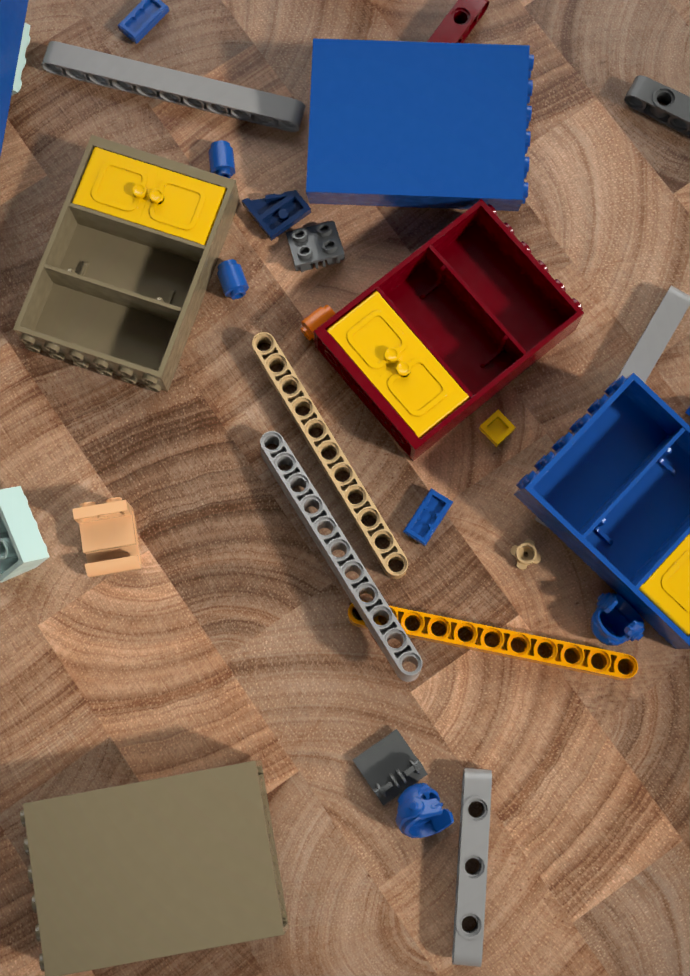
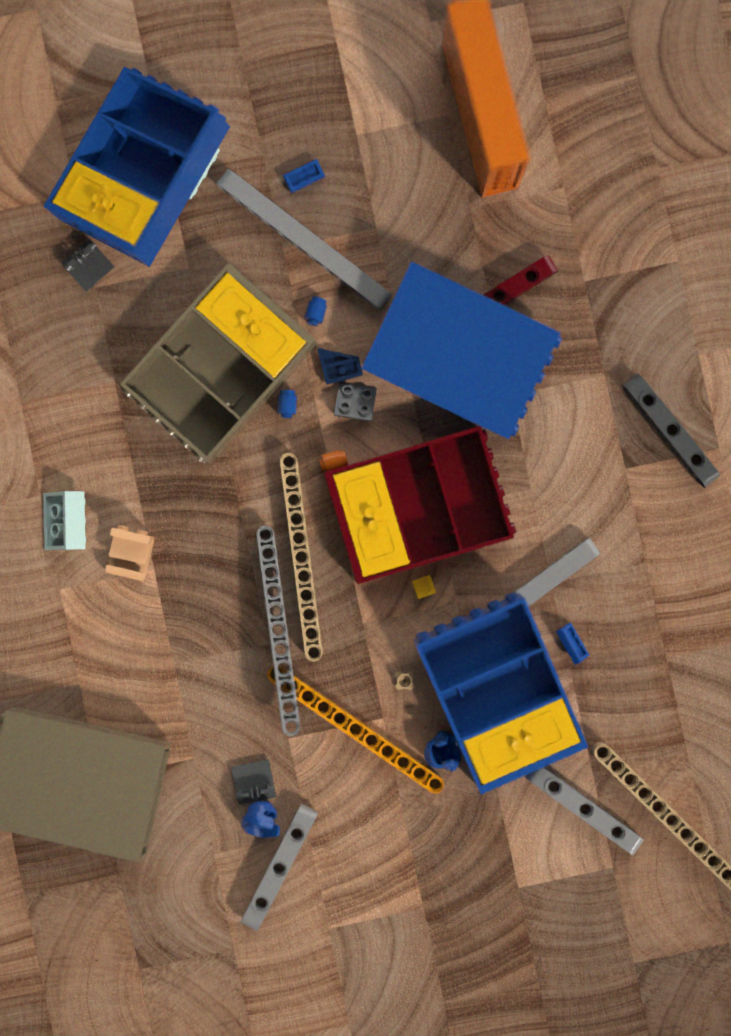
camera: 25 degrees right, 10 degrees up
blue plate [403,488,453,547] -> none

